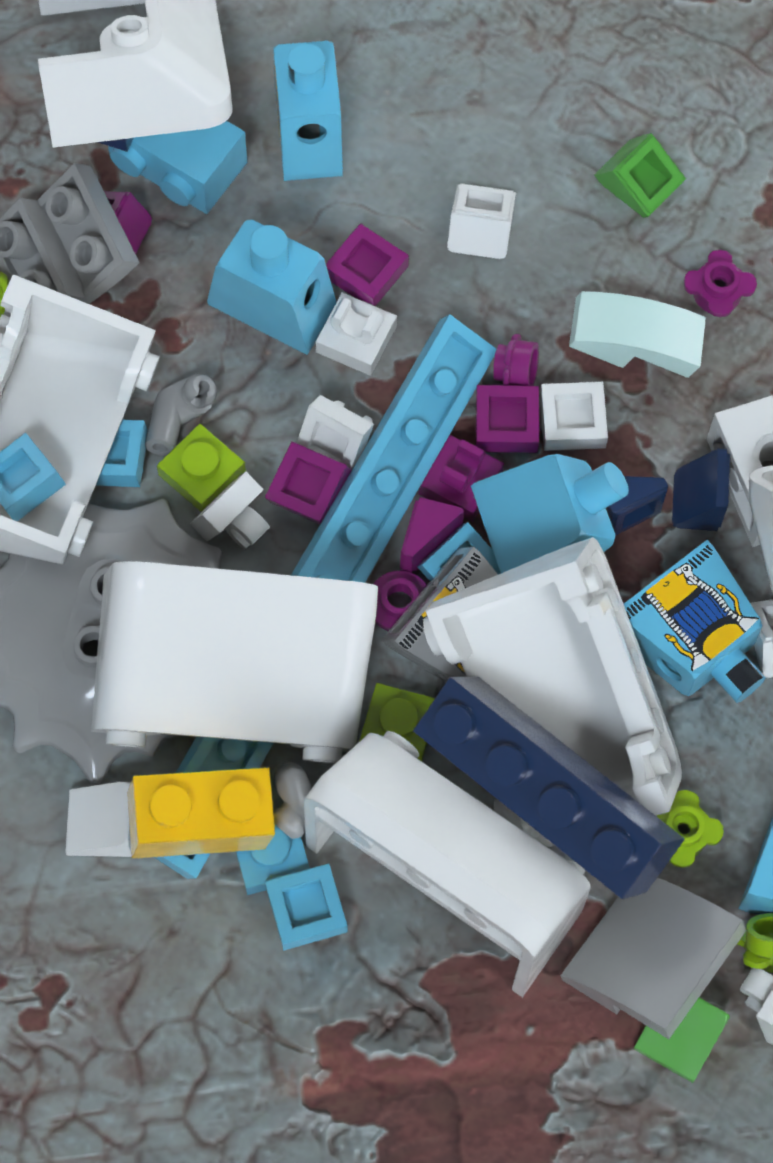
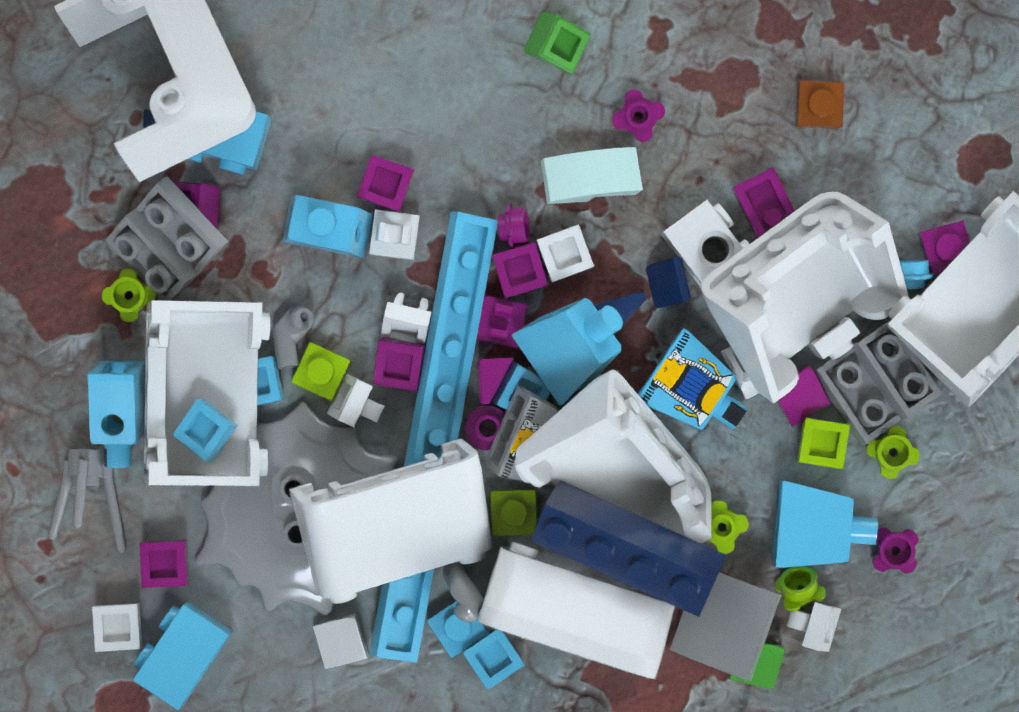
camera: 20 degrees left, 20 degrees up
yellow brick [127,768,275,859] -> none
medium azure torso [273,41,343,181] -> none
white slope [447,183,516,259] -> none

